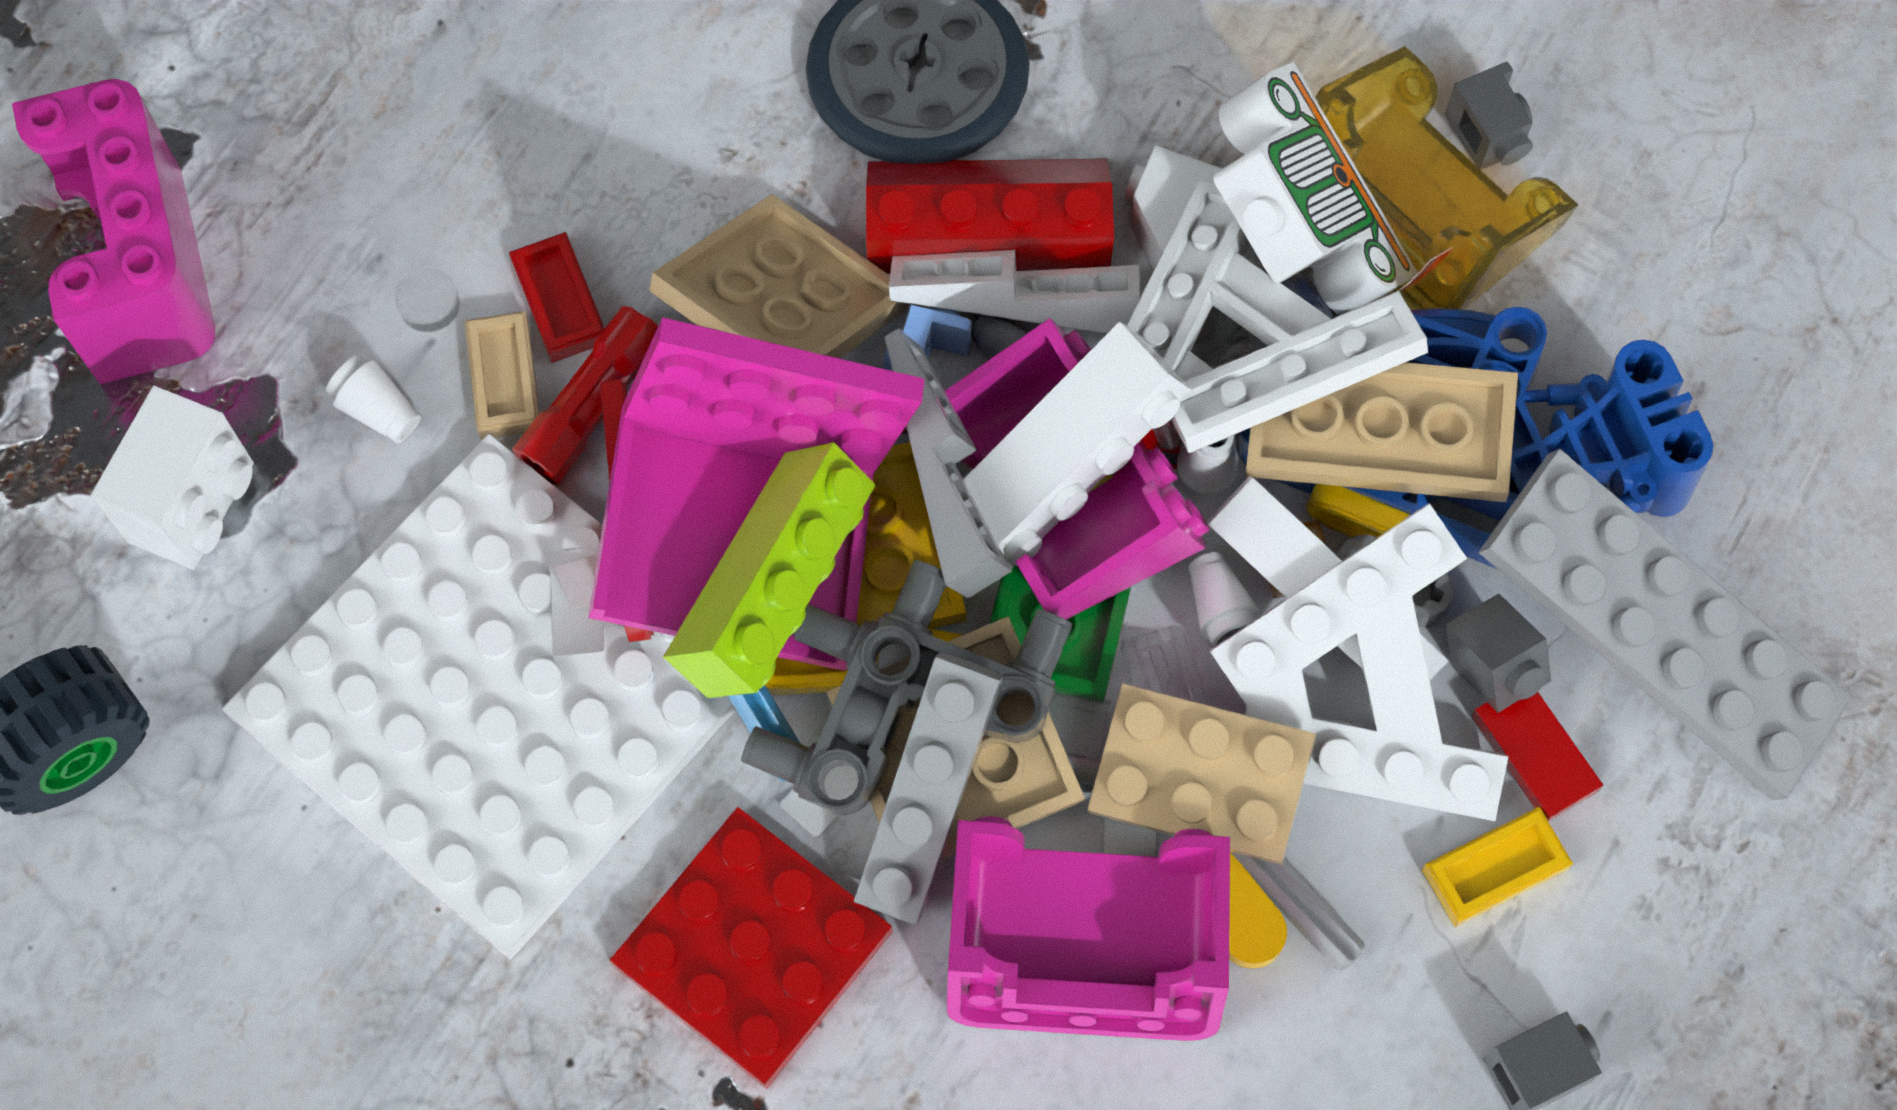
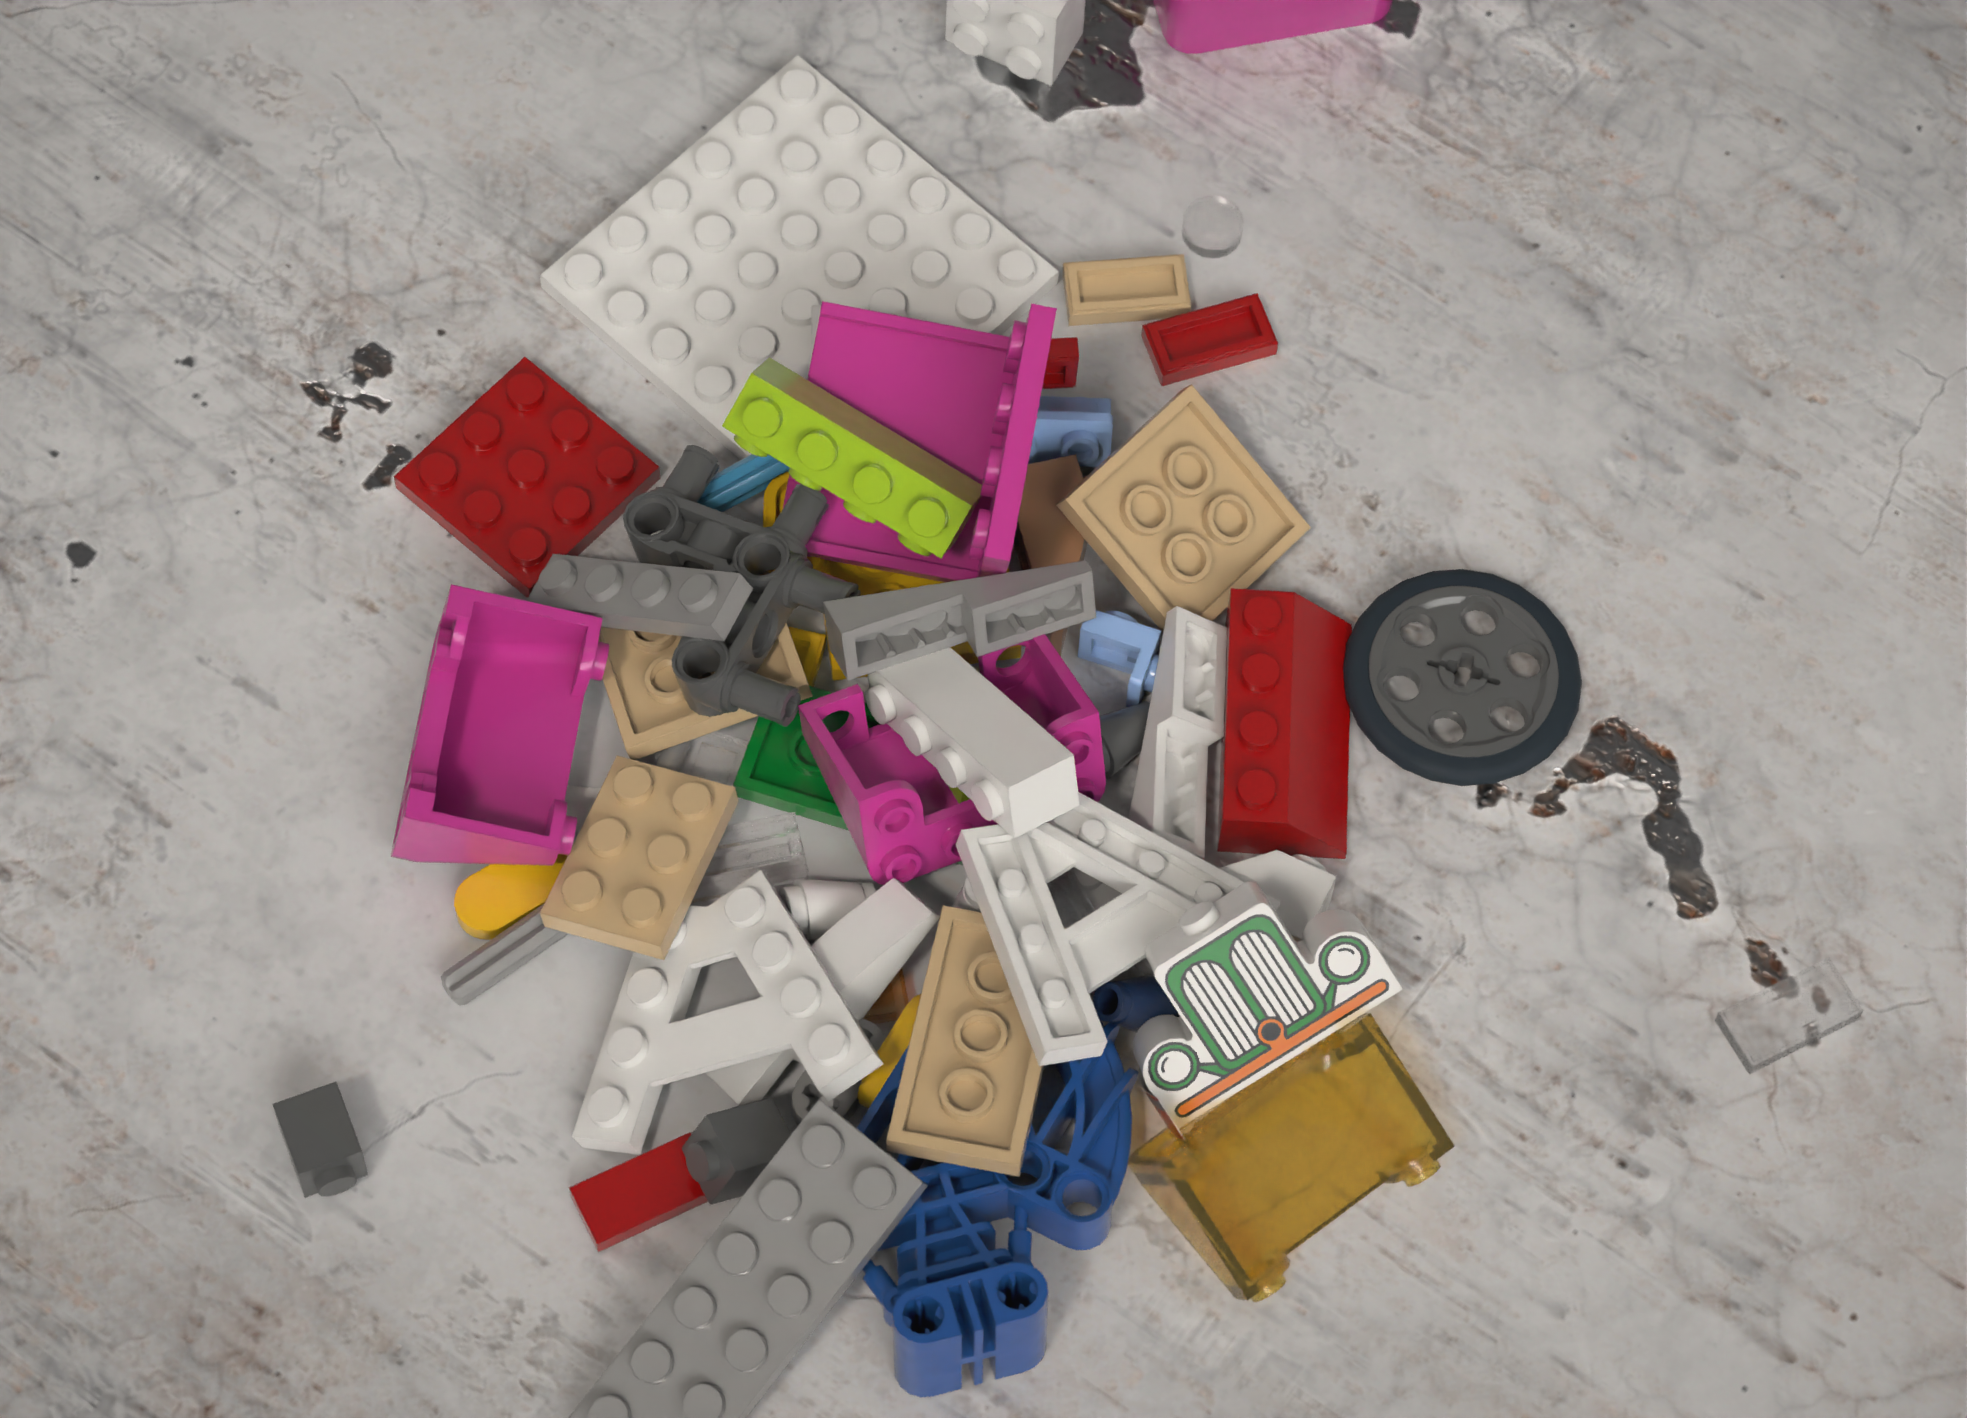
camera: 90 degrees right, 5 degrees down
white cone [326,355,421,444] -> none
red axle [512,306,658,485] -> none
yellow tile [1421,807,1573,927] -> none
dark grey brick [1445,61,1533,171] -> none

